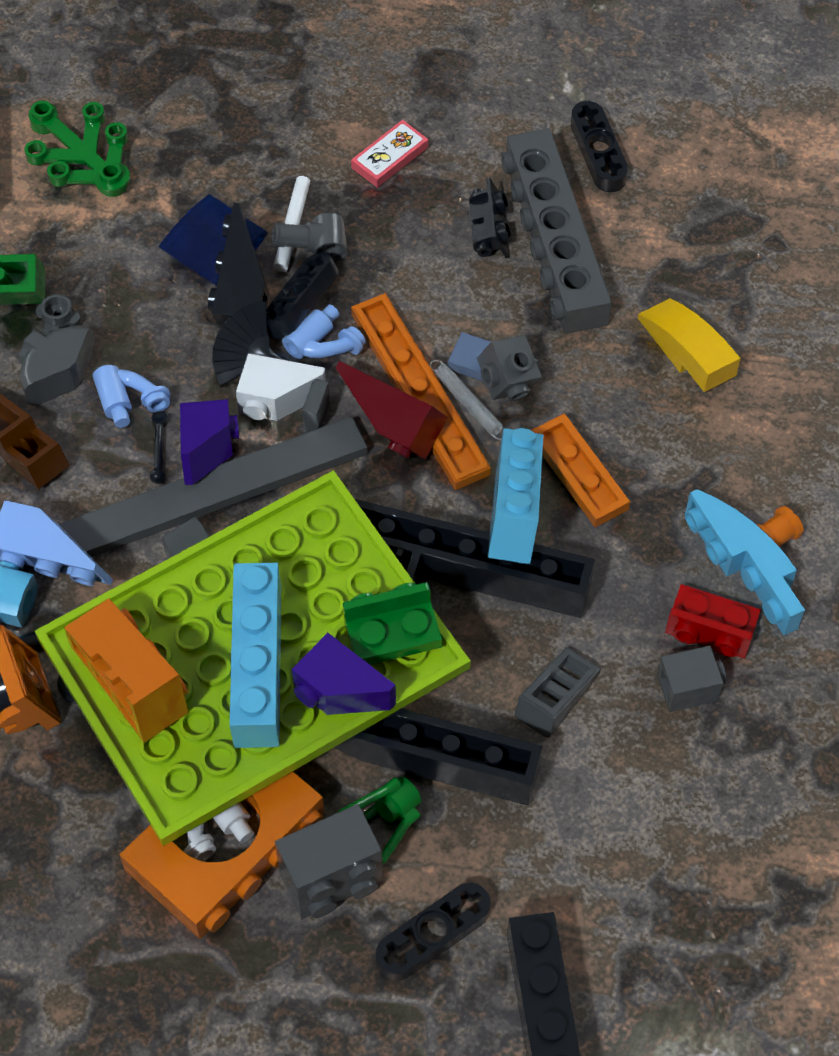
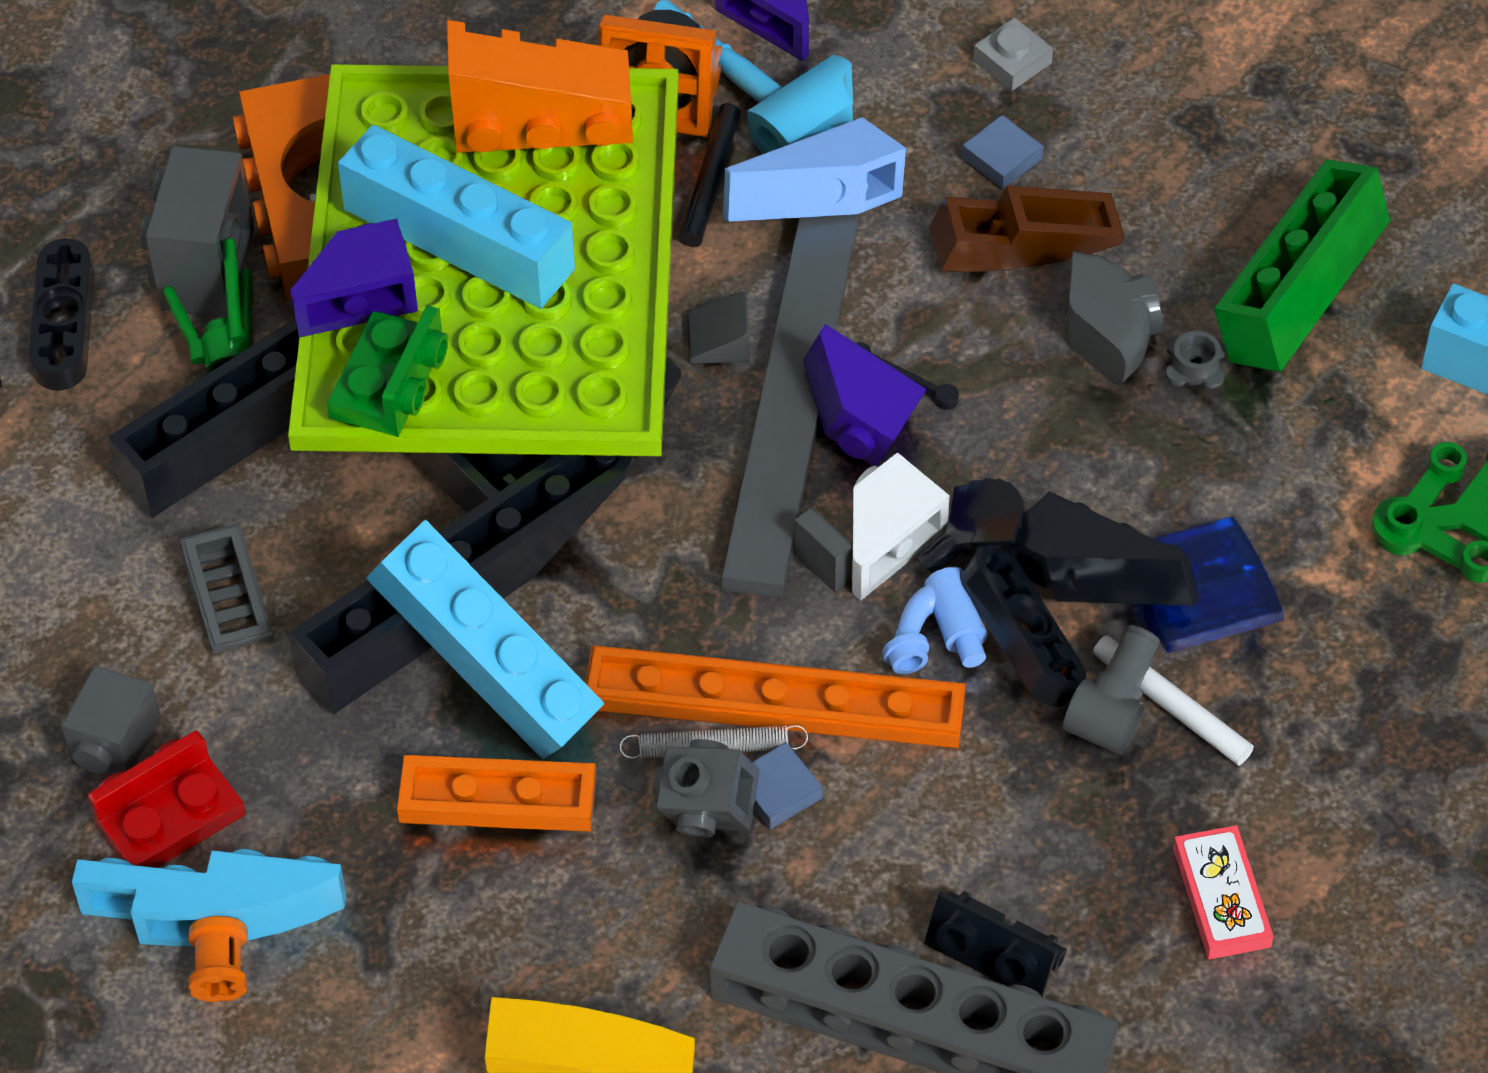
camera: 125 degrees right, 5 degrees down
light blue plant [92,365,171,428] -> none
dark red slope [335,361,448,459] -> none

